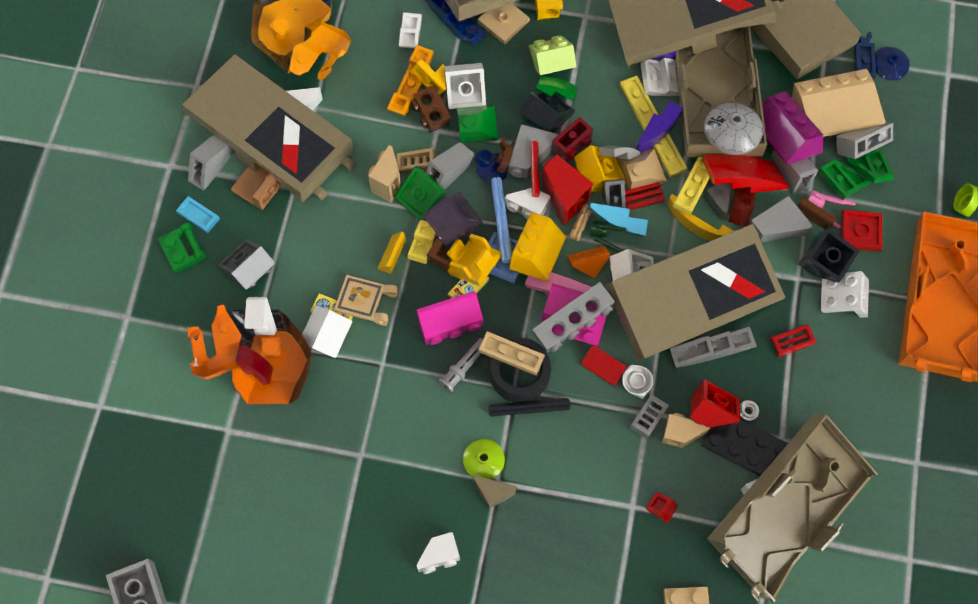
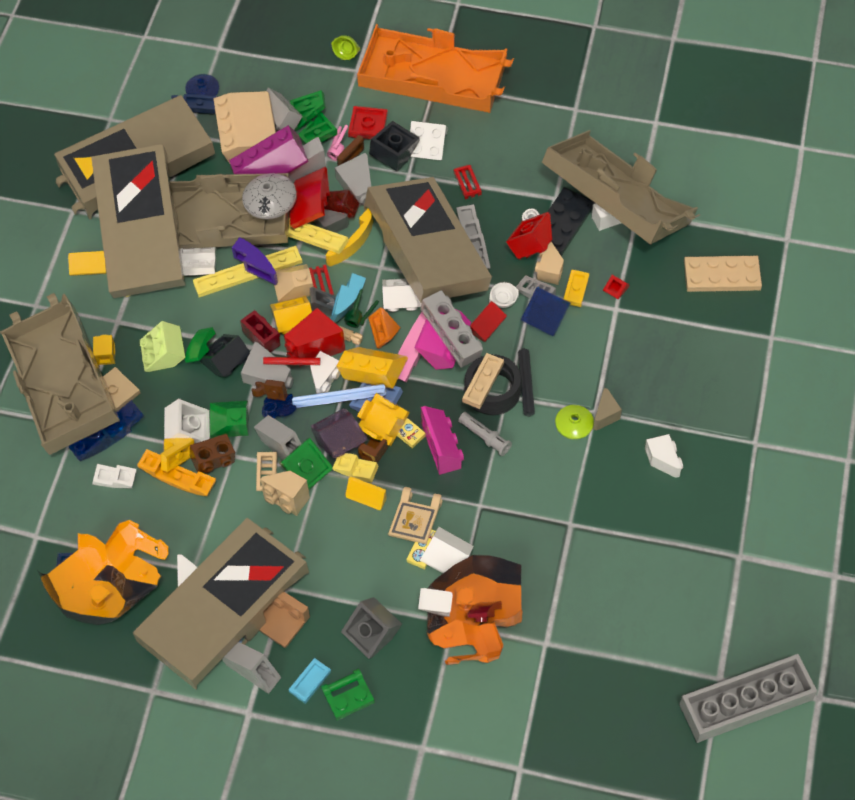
camera: 85 degrees left, 10 degrees down
light grey slope [599,145,640,160] -> none
none -> clear blue tile [521,287,571,336]
none -> yellow plate [563,270,590,307]

